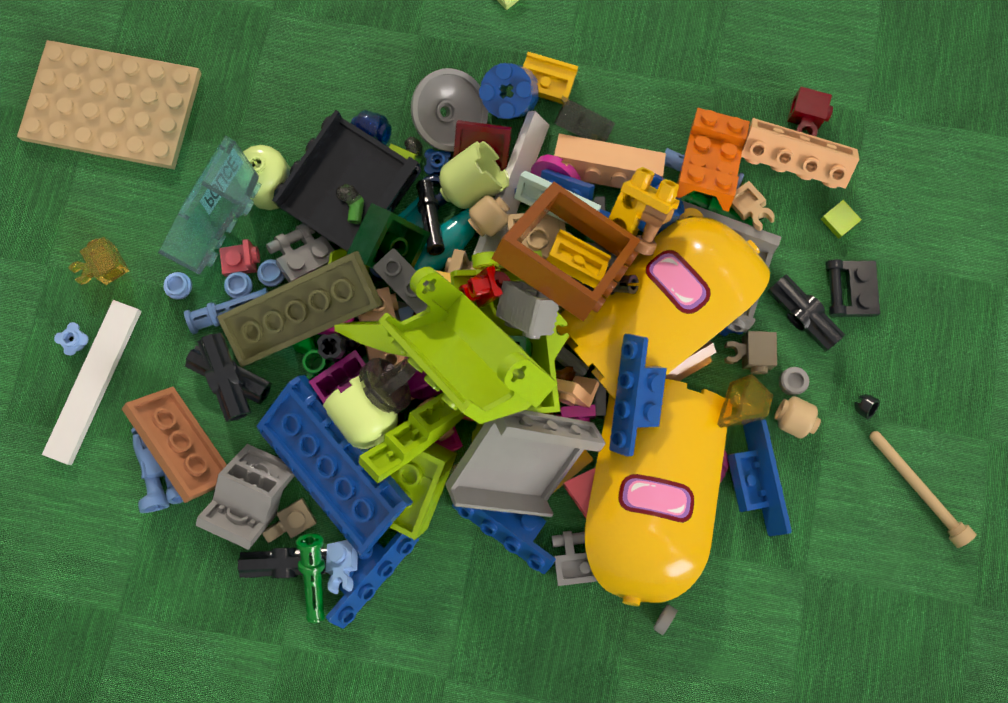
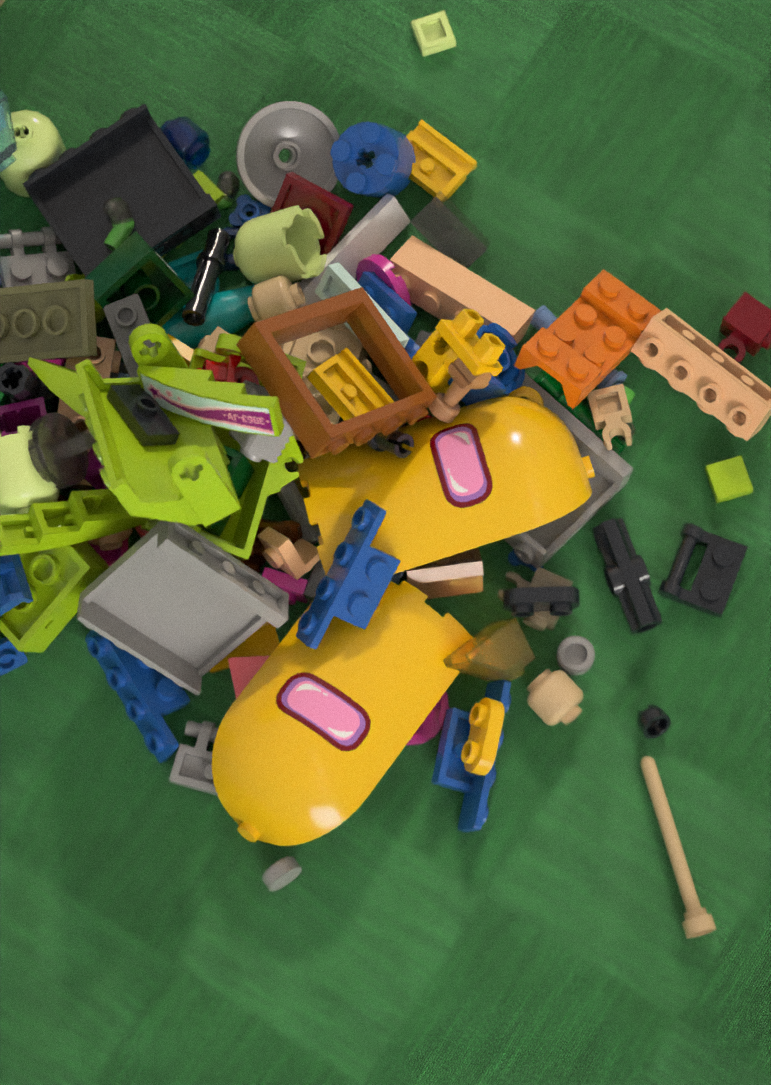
camera: 25 degrees right, 5 degrees down
none -> black plate [107,384,180,446]
none -> slope [137,365,284,437]
none -> yellow plate [461,697,505,776]
none -> black plate [502,586,580,618]

